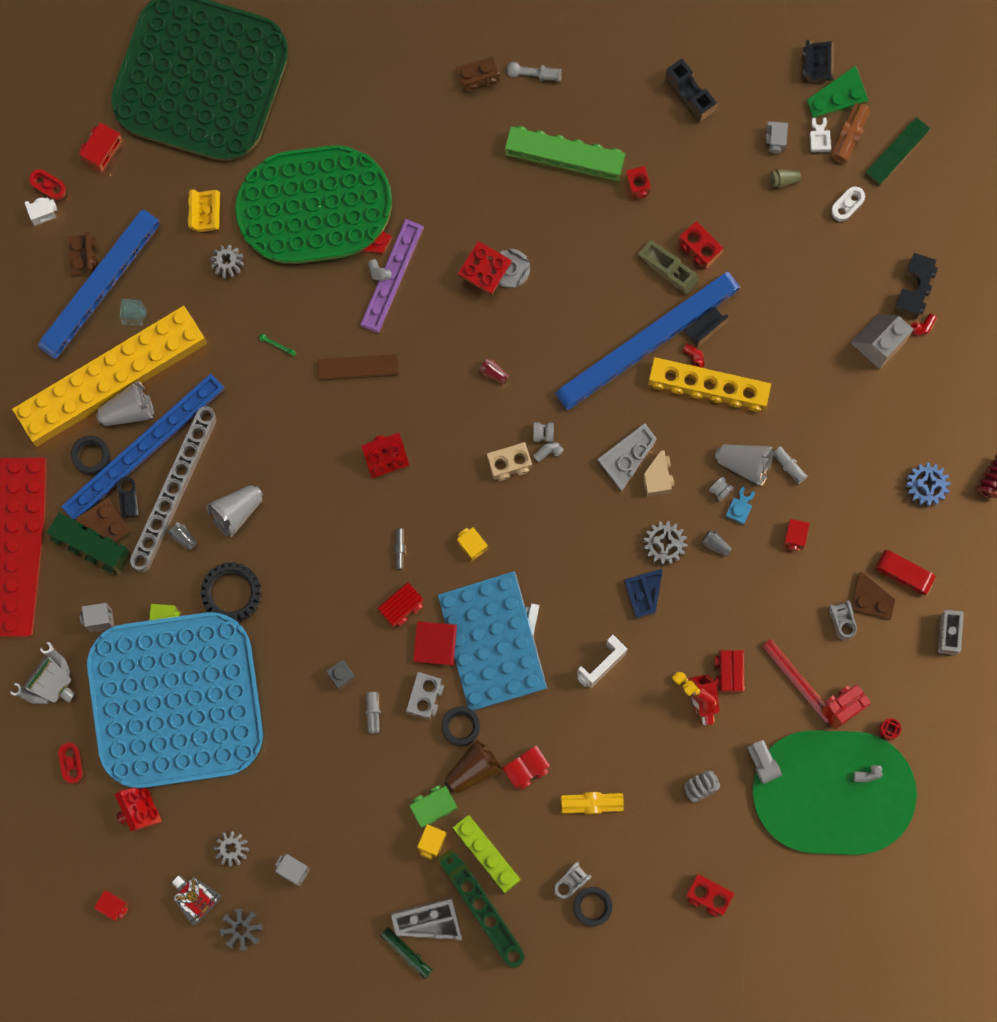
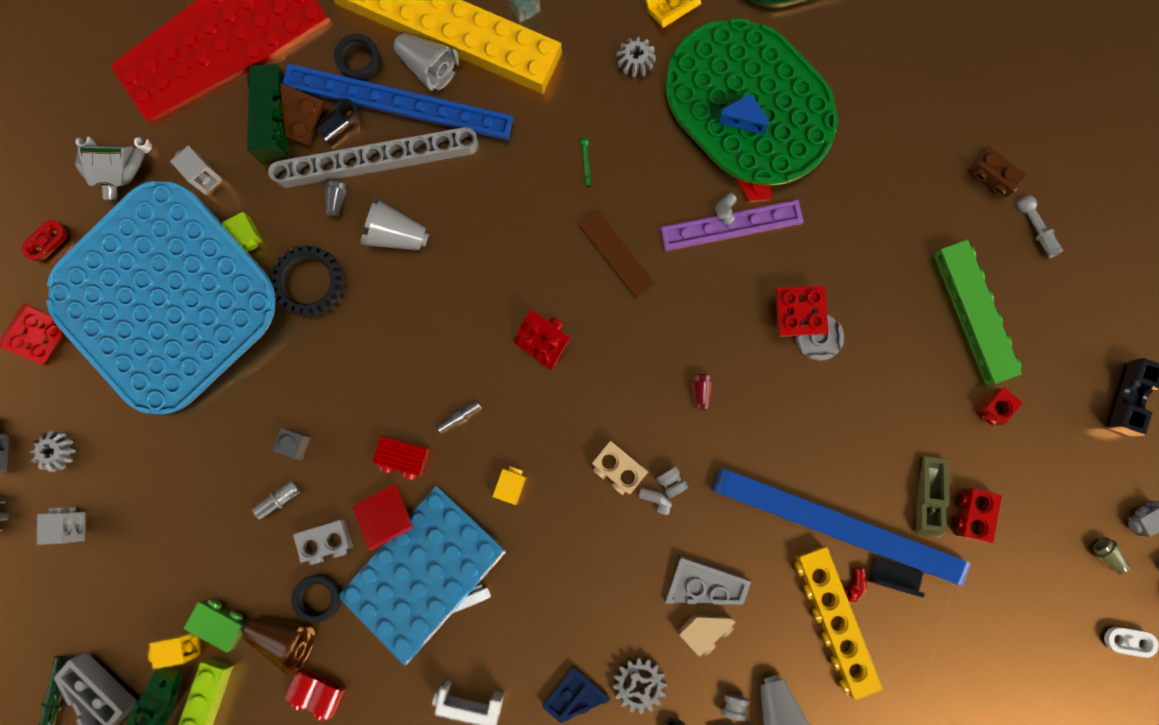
camera: 60 degrees right, 5 degrees up
none -> blue slope [718,94,769,135]

